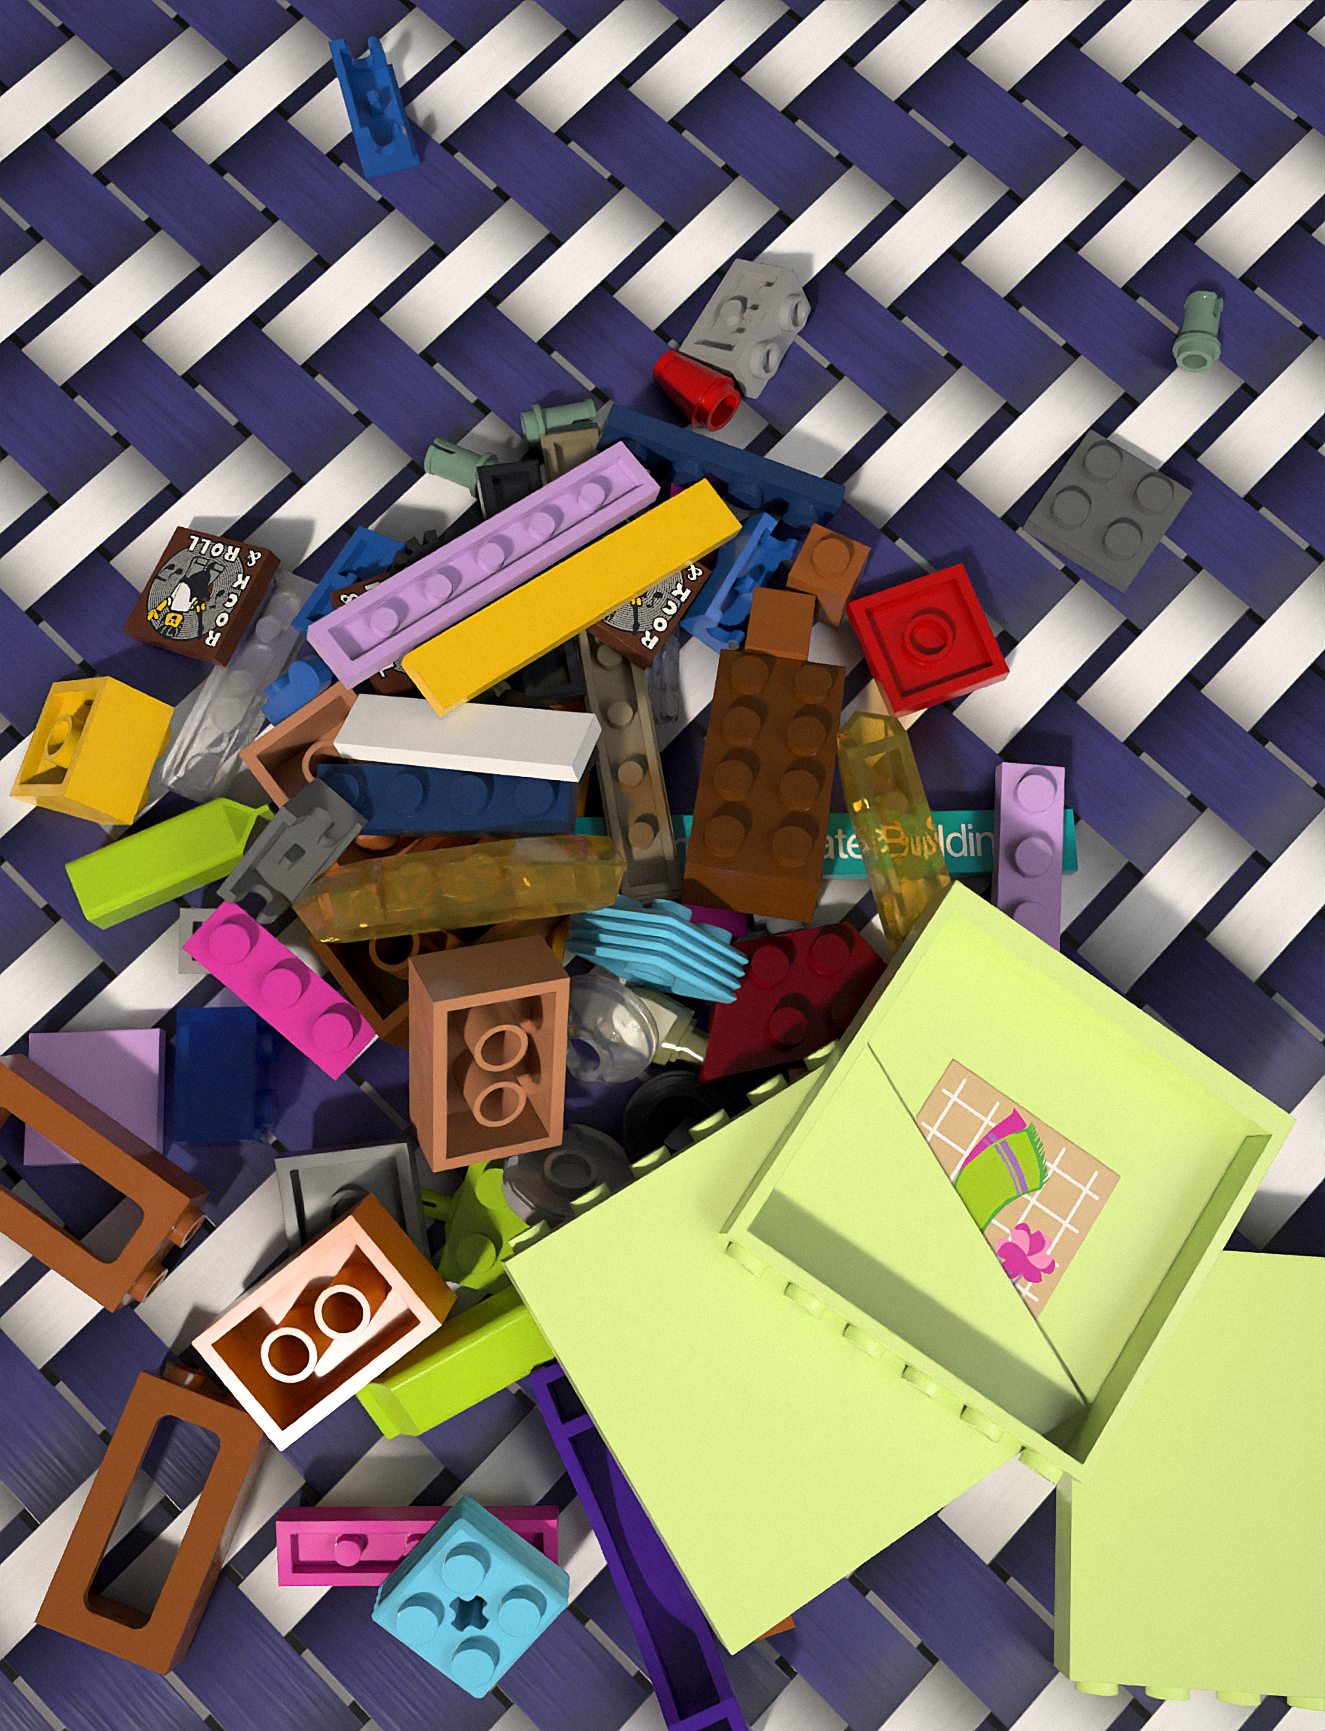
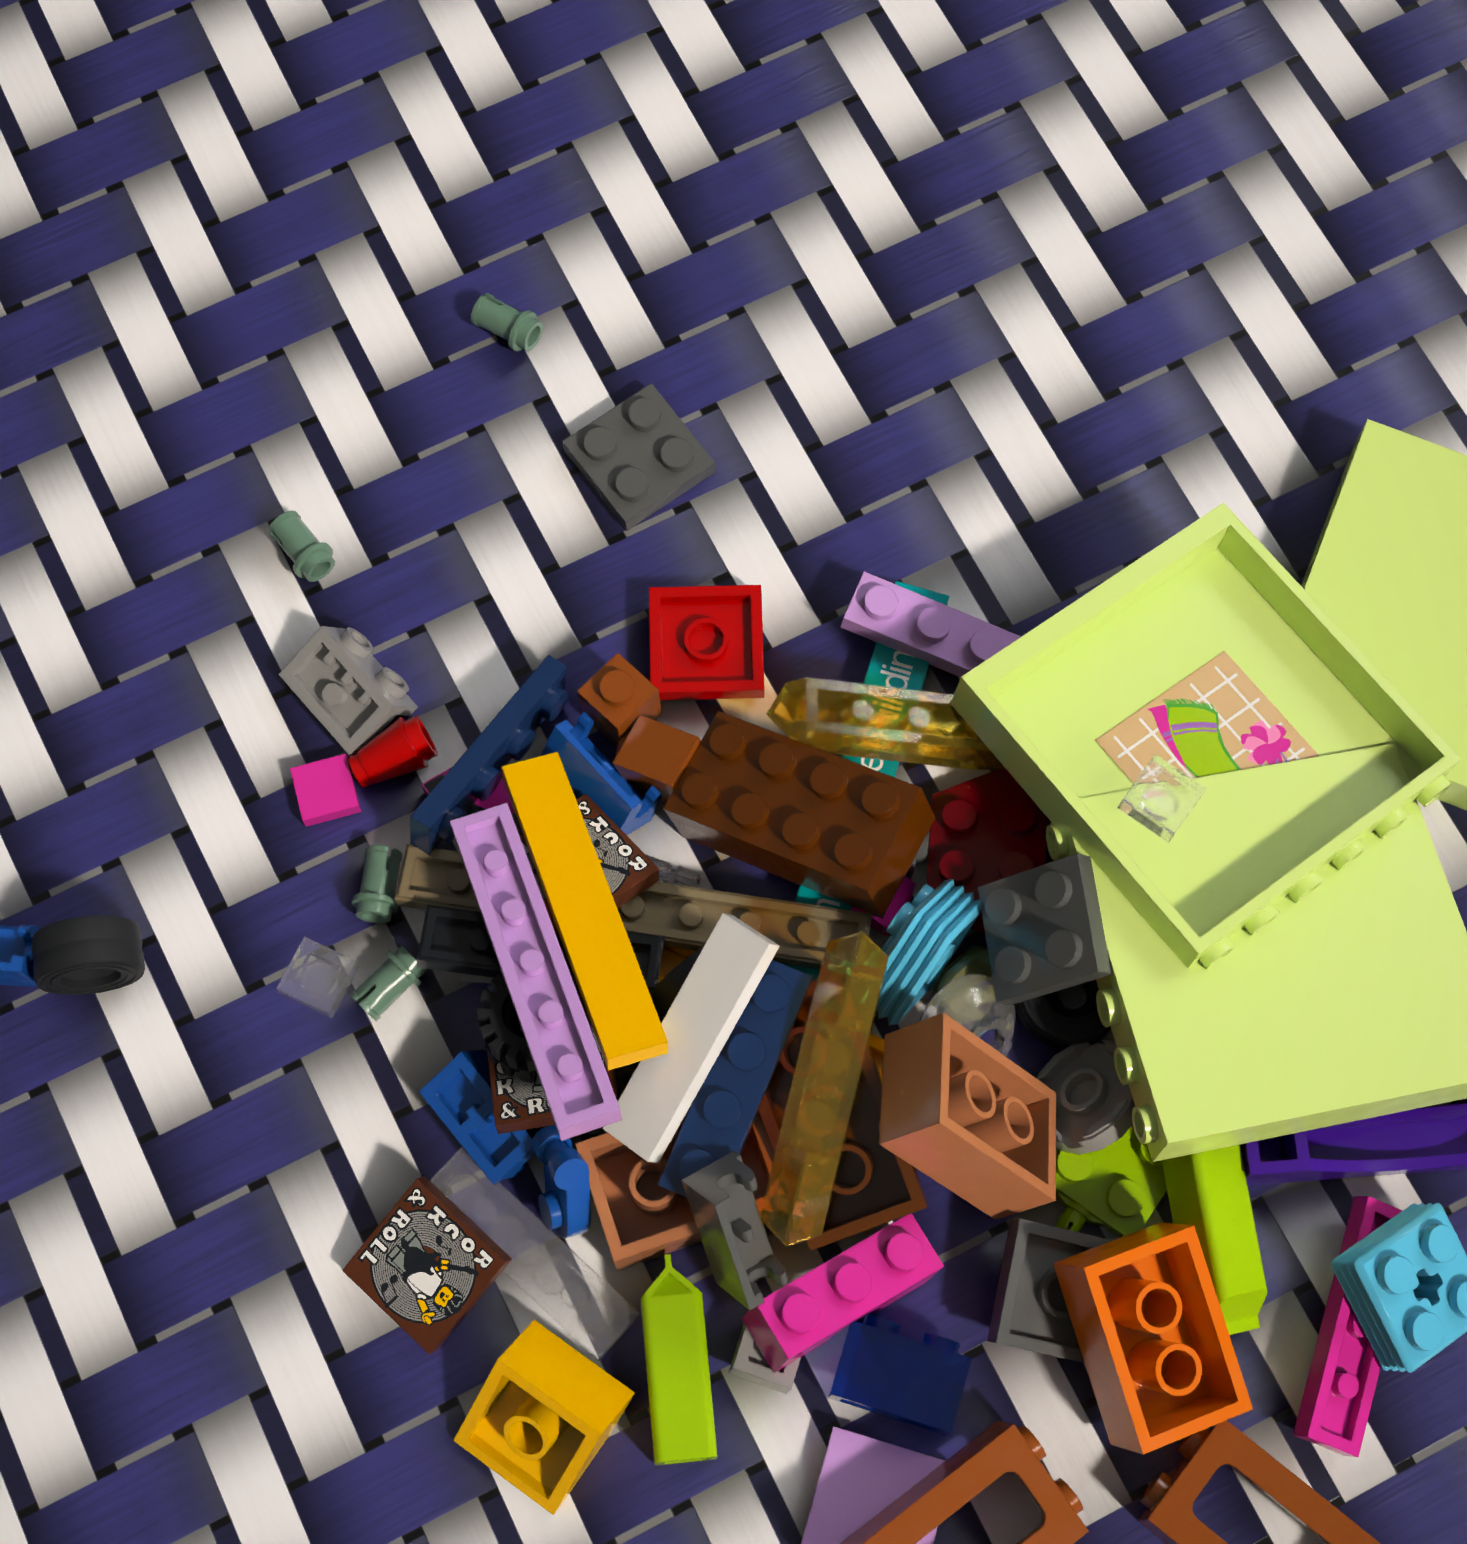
camera: 70 degrees left, 5 degrees down
none -> black tyre [31,915,145,995]
none -> sand green pin [268,510,335,582]
none -> clear plate [276,936,360,1018]
none -> dark pink tile [290,754,362,827]
none -> dark grey plate [978,853,1112,1005]
none -> clear plate [1118,754,1207,843]

